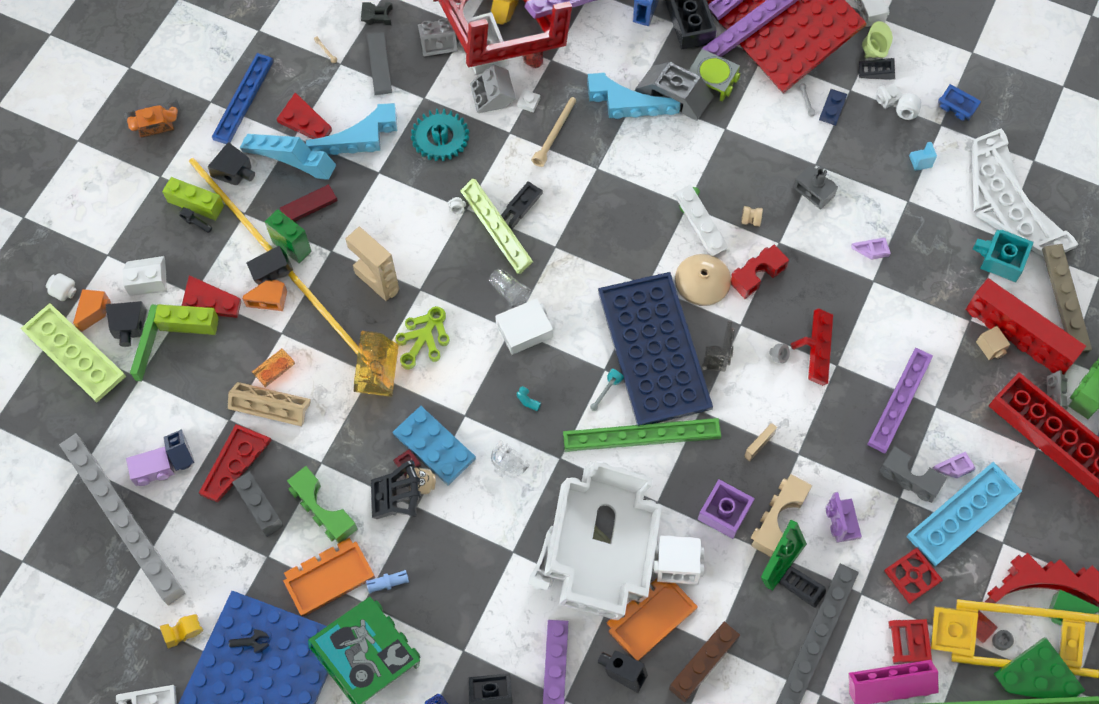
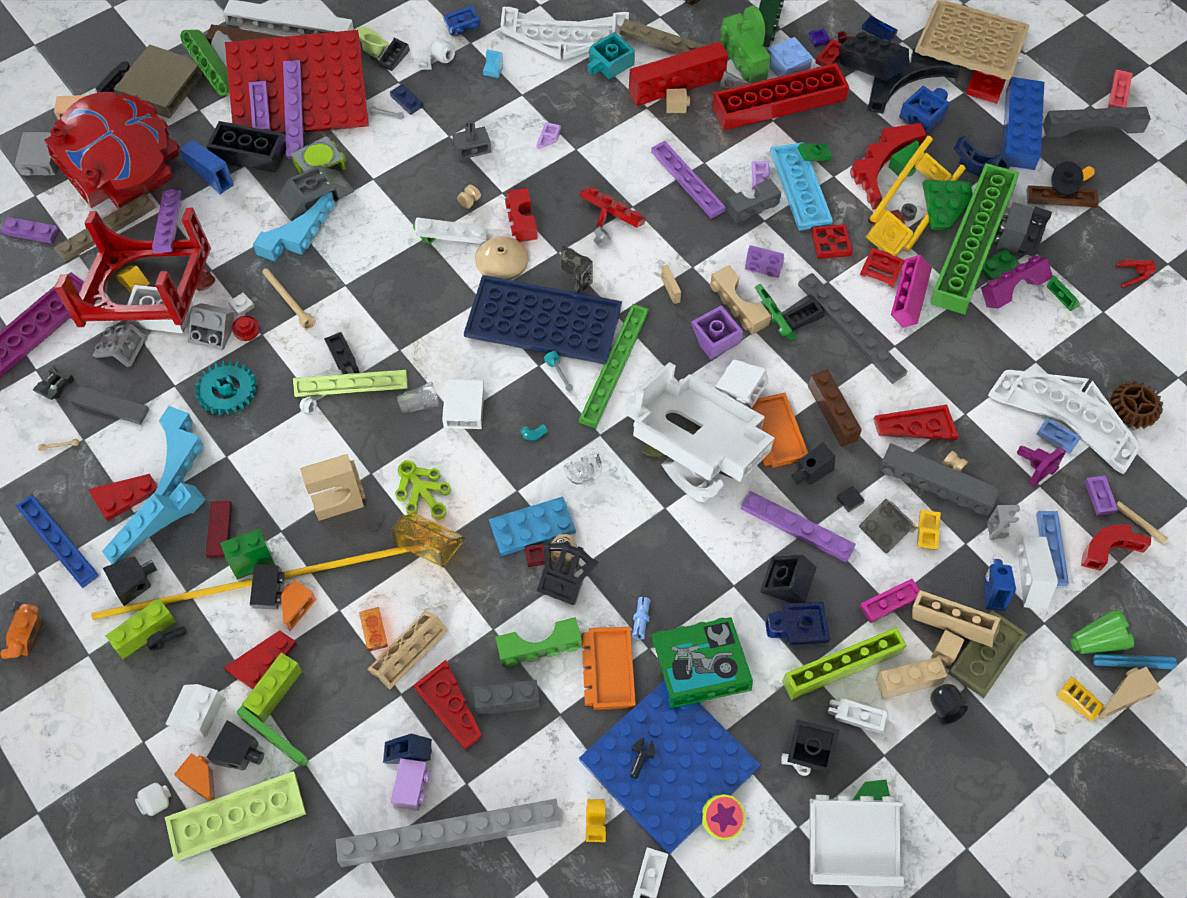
camera: 65 degrees left, 5 degrees down
none -> red plate [232,315,260,341]
none -> green plate [797,143,833,161]

